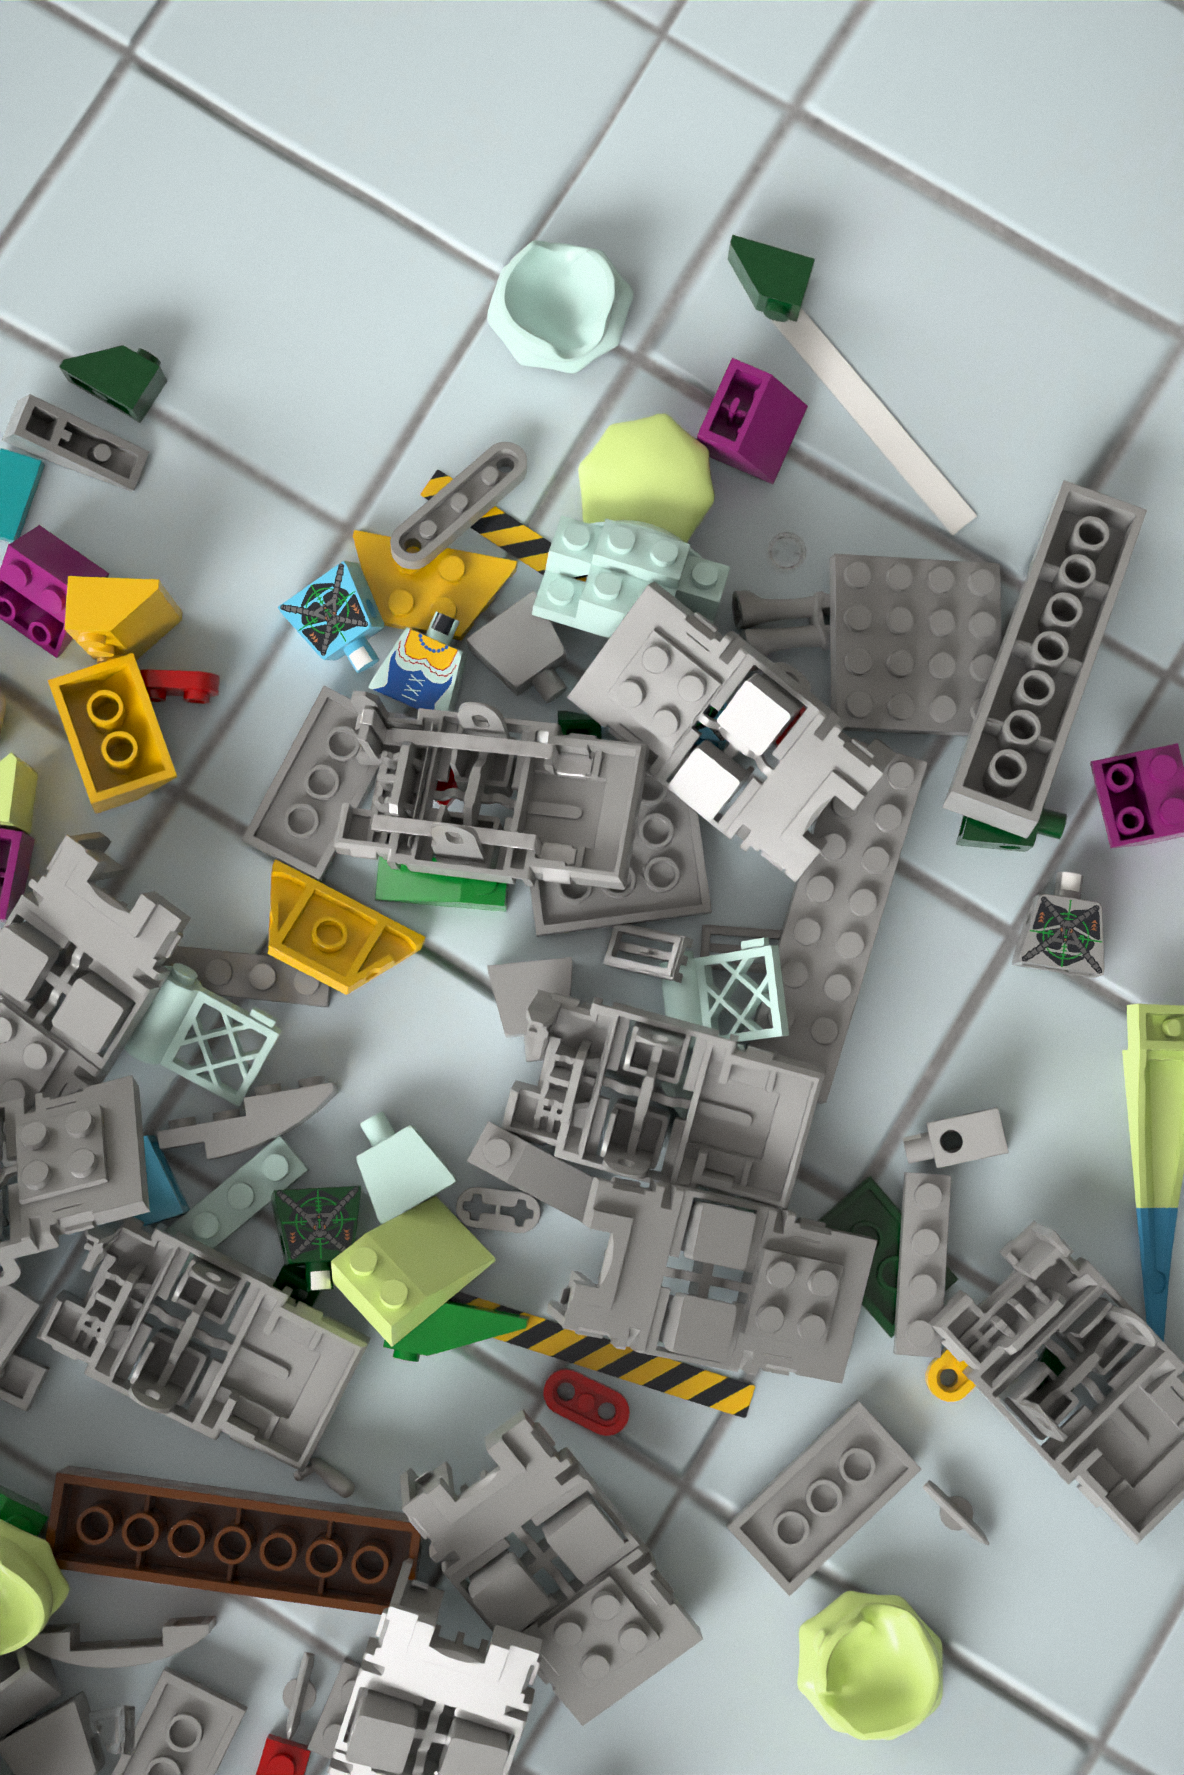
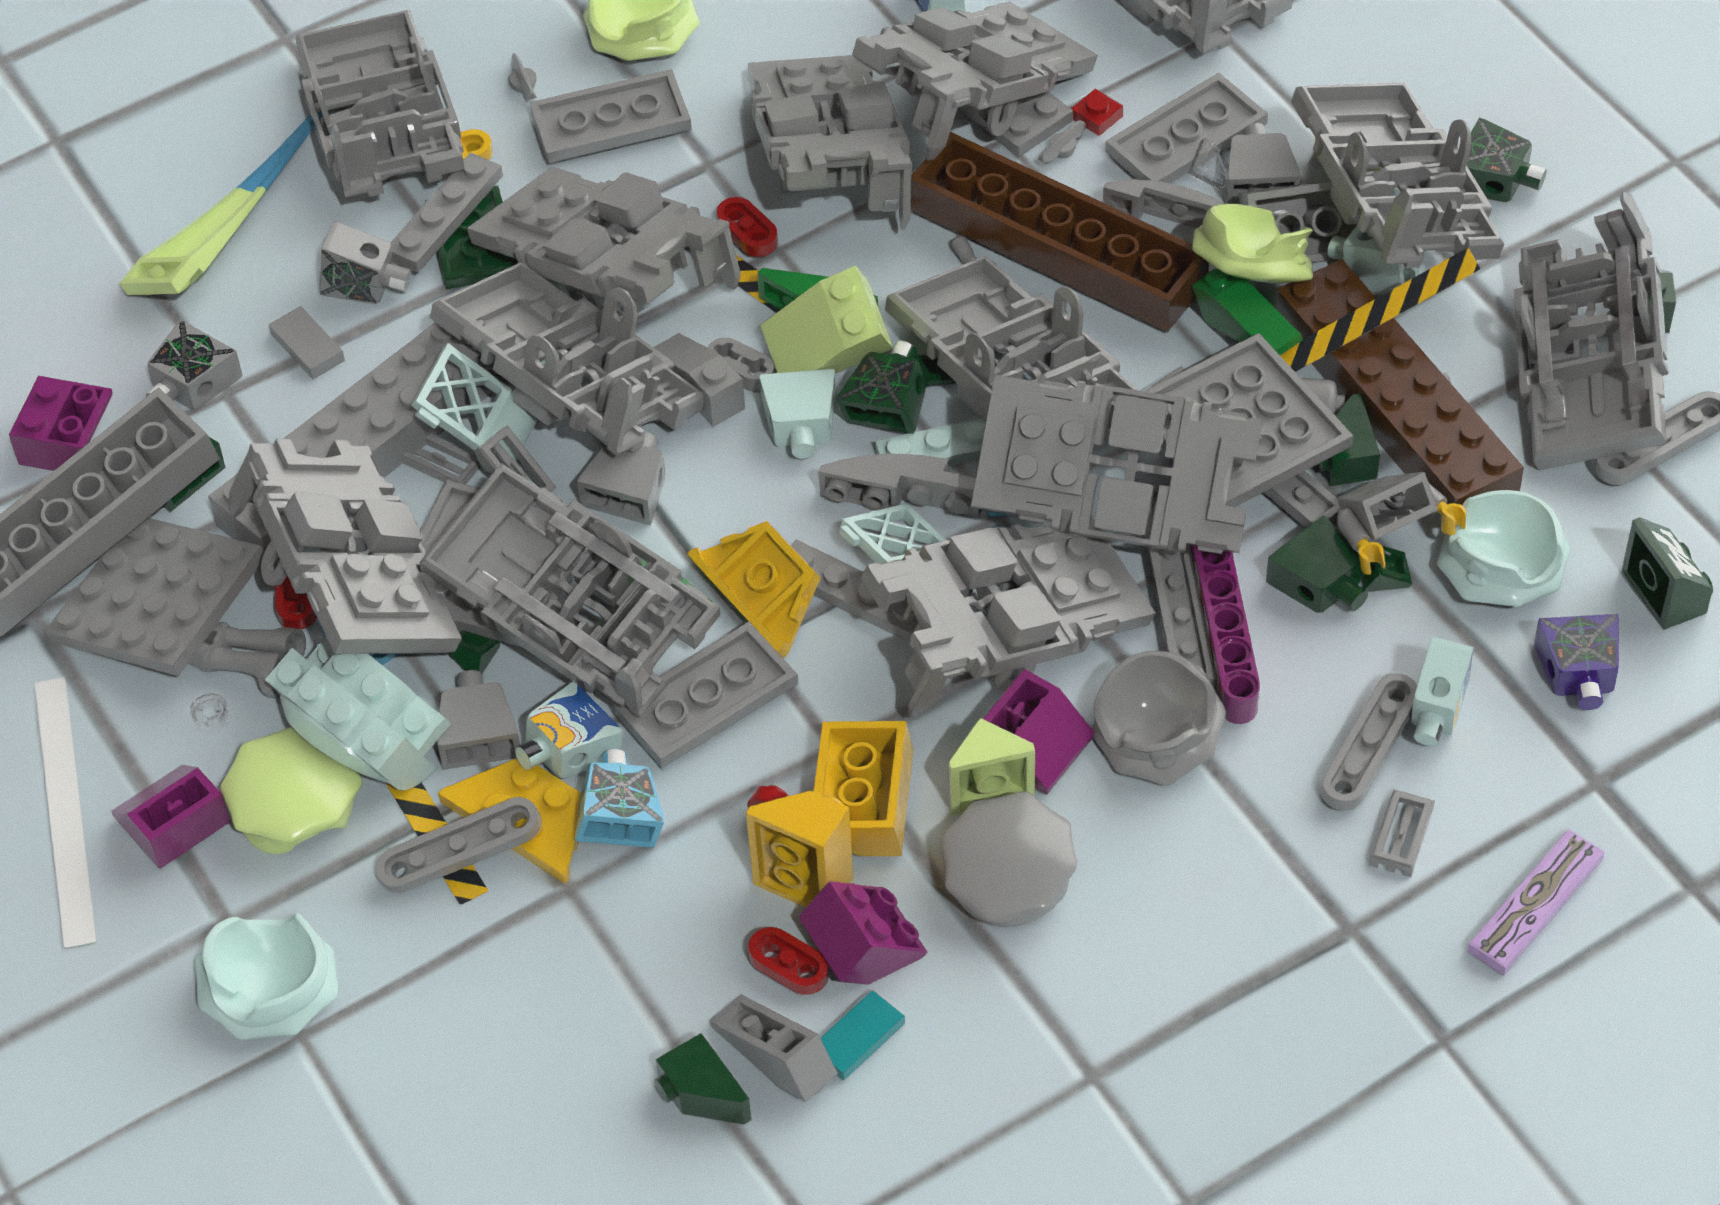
camera: 150 degrees left, 30 degrees down
dark green slope [728,235,815,322] -> none
none -> light grey tile [269,306,345,379]
none -> red plate [748,927,829,995]

